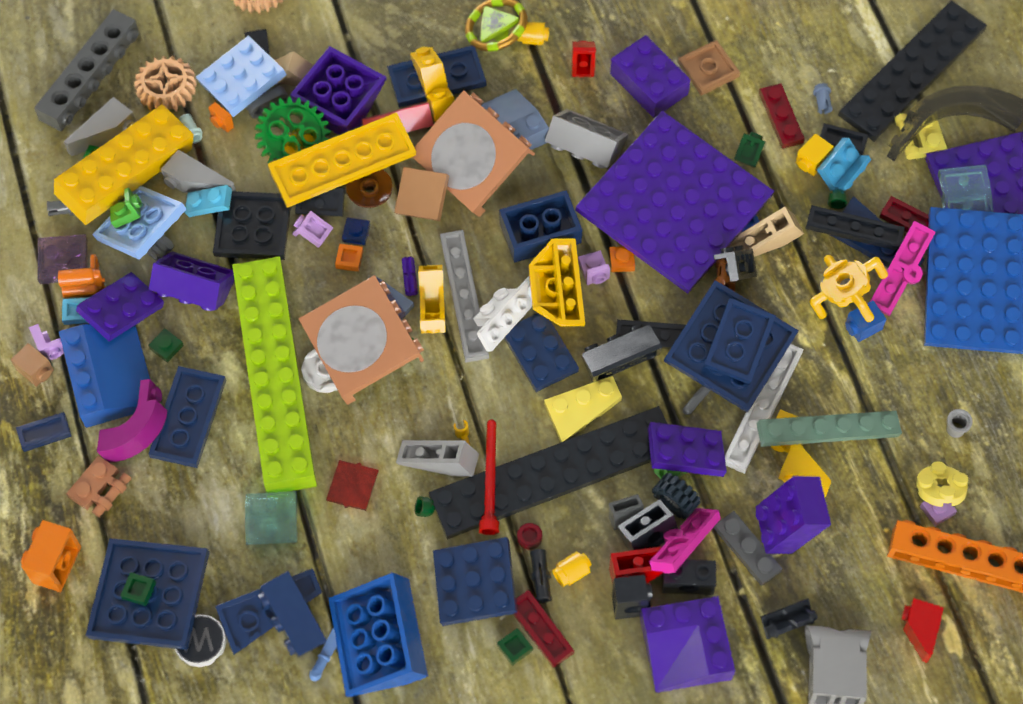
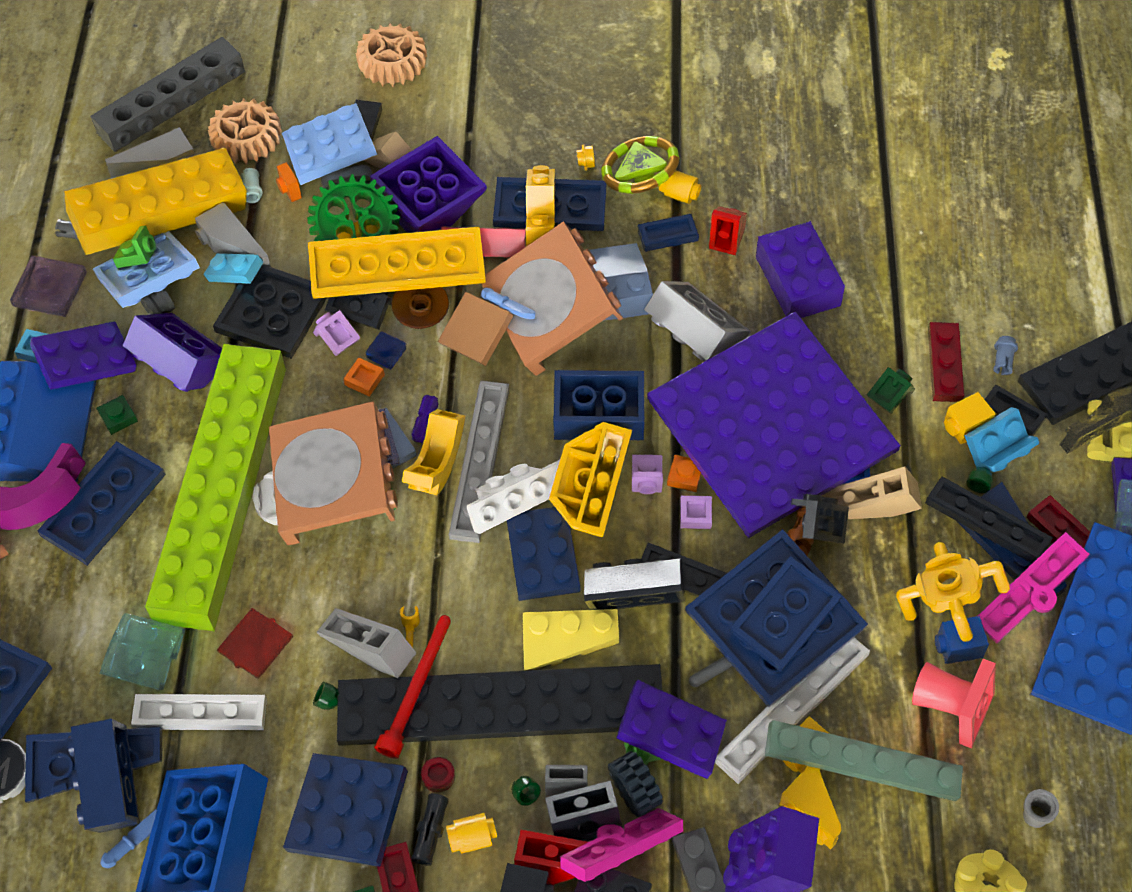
camera: 20 degrees right, 5 degrees down
orange piece [58,254,106,298] -> none
medium nougat tile [678,40,740,96] -> none
none -> white plate [131,694,267,730]
none -> medium blue piece [481,288,535,319]
none -> dark green hinge [511,776,541,806]
none -> yellow plate [577,144,595,171]
none -> dark blue tile [638,214,699,252]
none -> lavender plate [680,496,712,529]
none -> coral plant [912,659,996,748]

